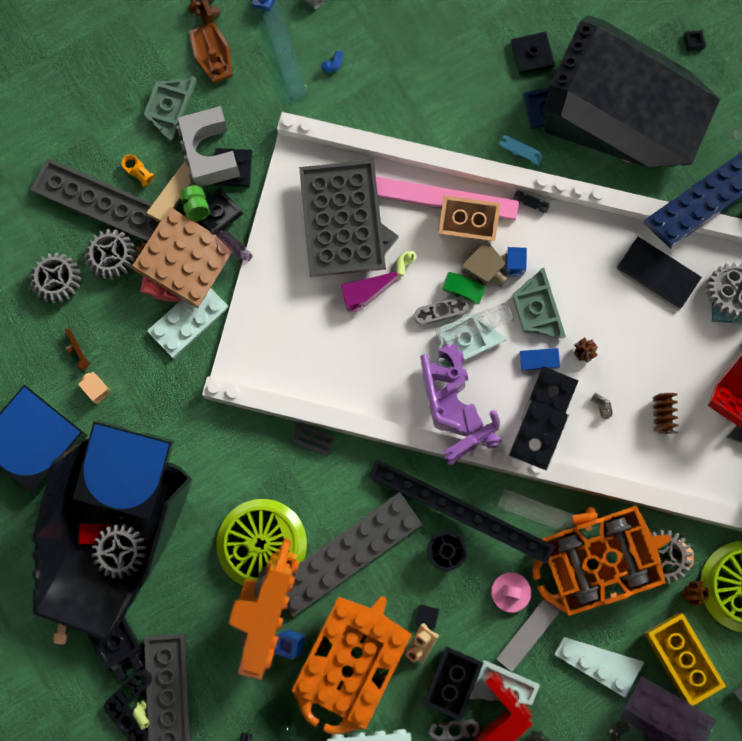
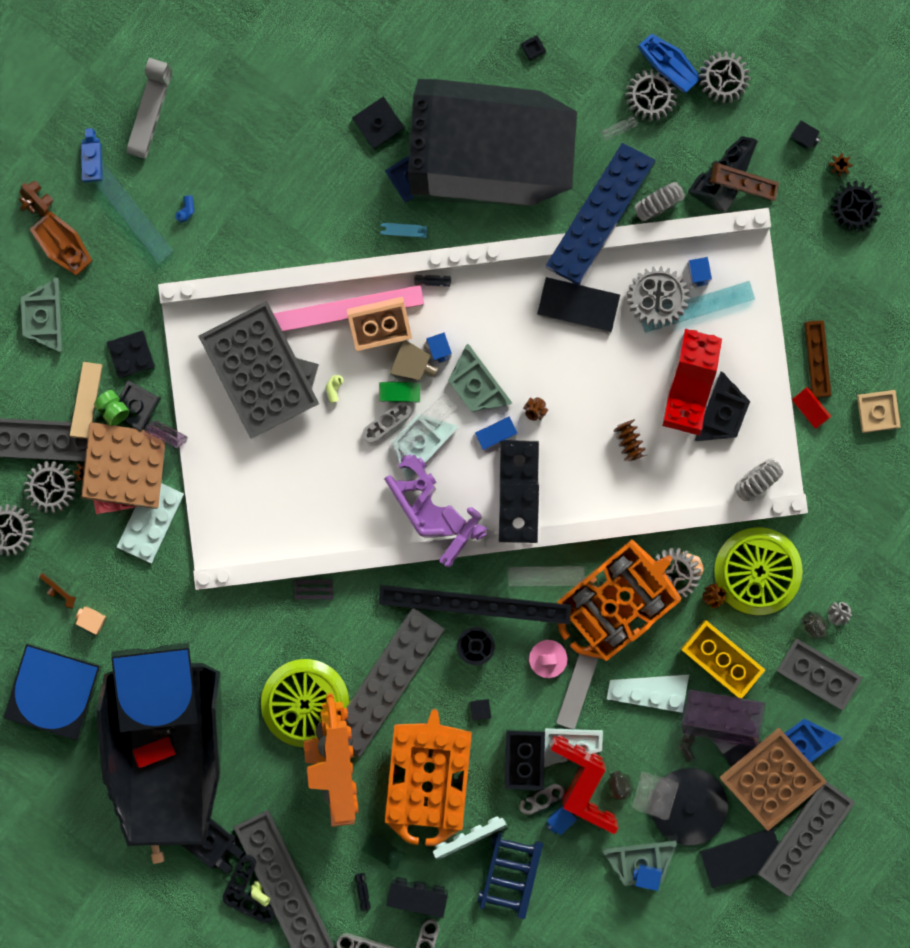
camera: 20 degrees left, 10 degrees up
light grey gear [92,524,146,578] -> none
light orange connector [121,154,155,187] -> none
light grey arch [176,106,240,187] -> none
blue brick [274,629,306,659] -> none
magenta slope [341,271,398,312] -> none
tan hips [406,623,439,664] -> none
orange arm [572,507,598,525] -> none
clear smoke arm [590,392,613,419] -> none

